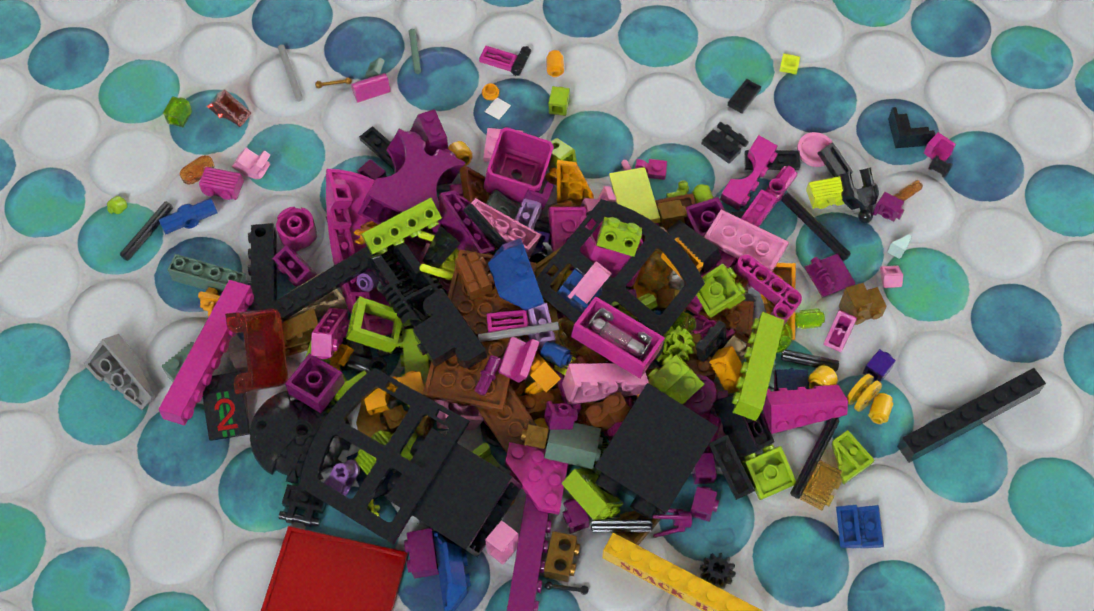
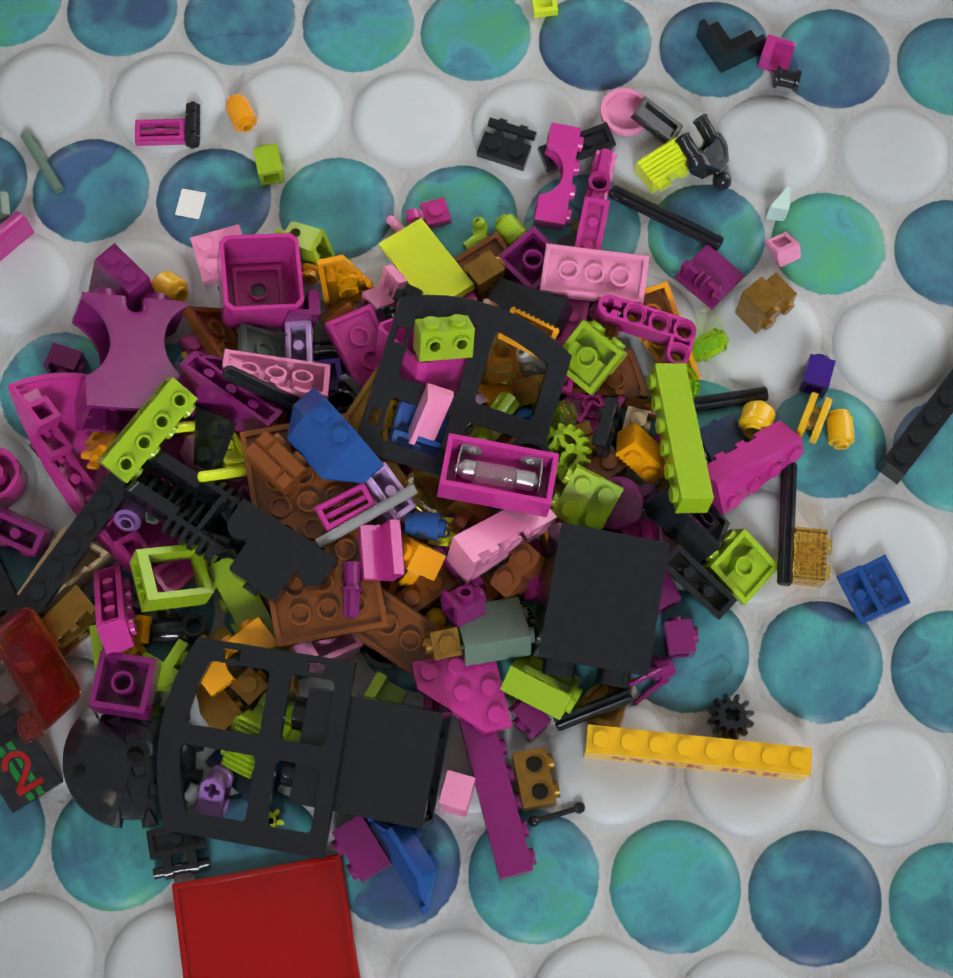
camera: 25 degrees left, 10 degrees up
black tile [359,126,395,171] -> none
light orange plate [482,83,499,100] -> none
black tile [727,79,761,114] -> none
dark pink slope [823,310,857,352] -> none
lime wing [831,430,875,484] -> none
magenta brick [873,192,905,222] -> none
clear orange axle [893,180,923,201] -> none

